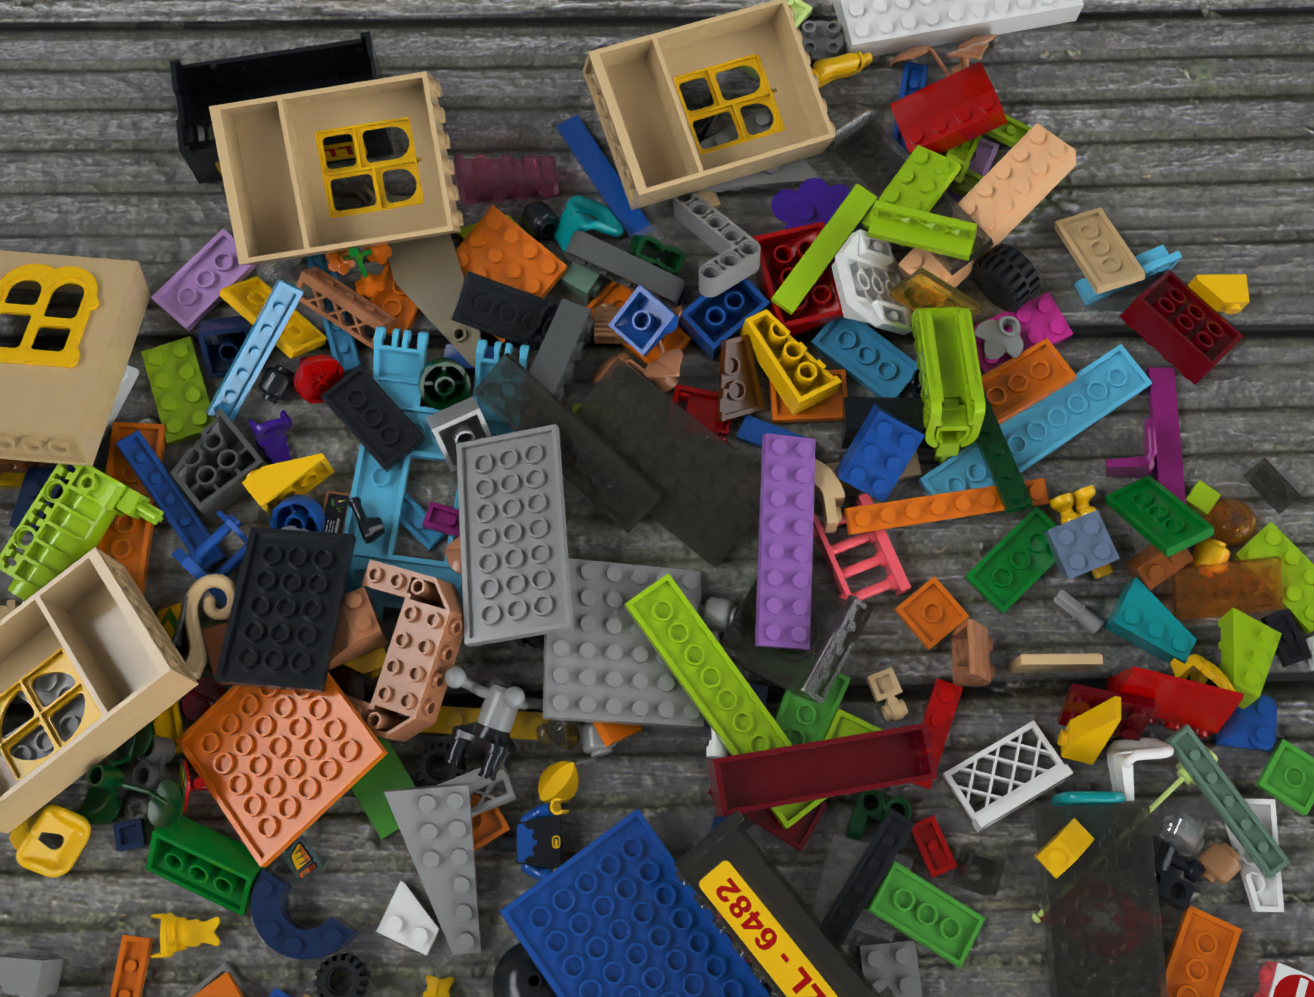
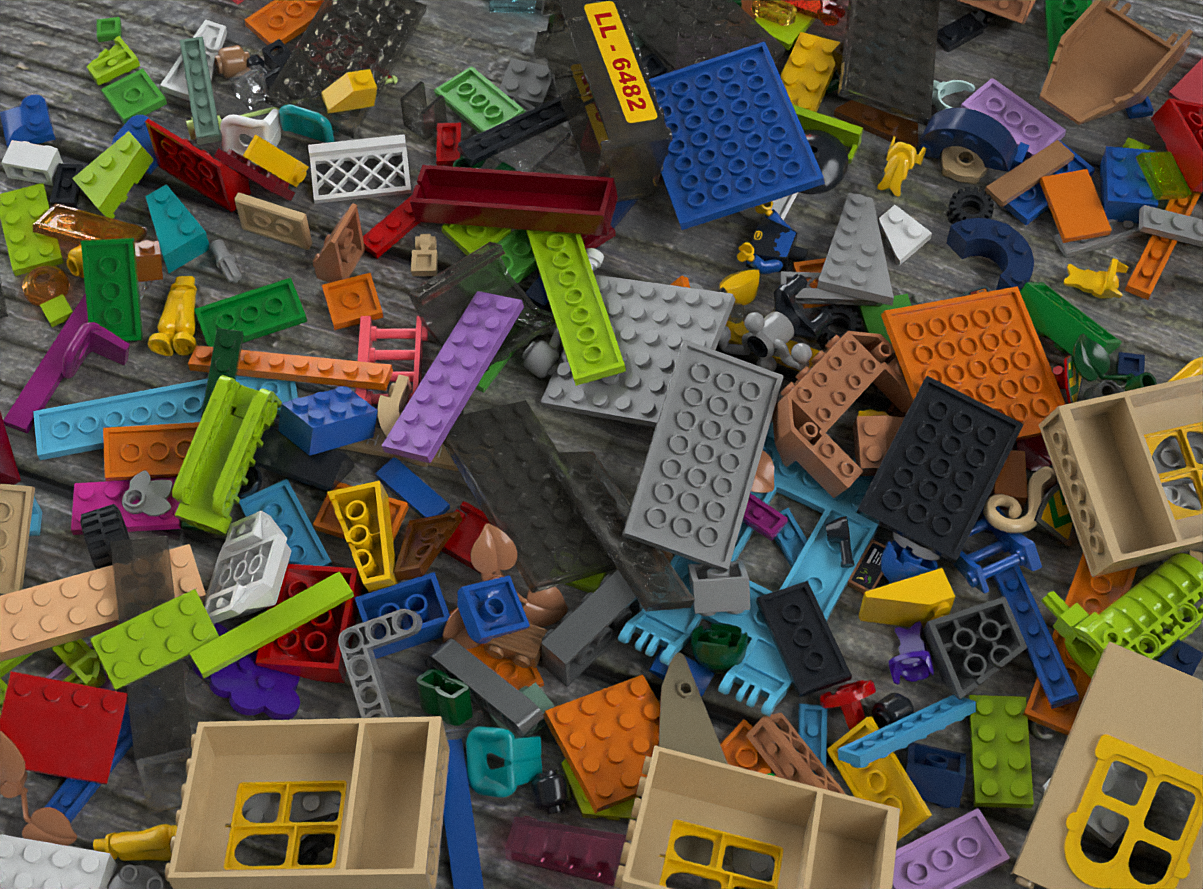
camera: 155 degrees left, 15 degrees down
black tile [451,271,560,351] -> none
lime fence [868,200,978,261] -> none
clear yellow tile [889,267,982,317] -> none
sand blue brick [1043,510,1120,581] -> none
yellow hair [1170,654,1236,692] -> none

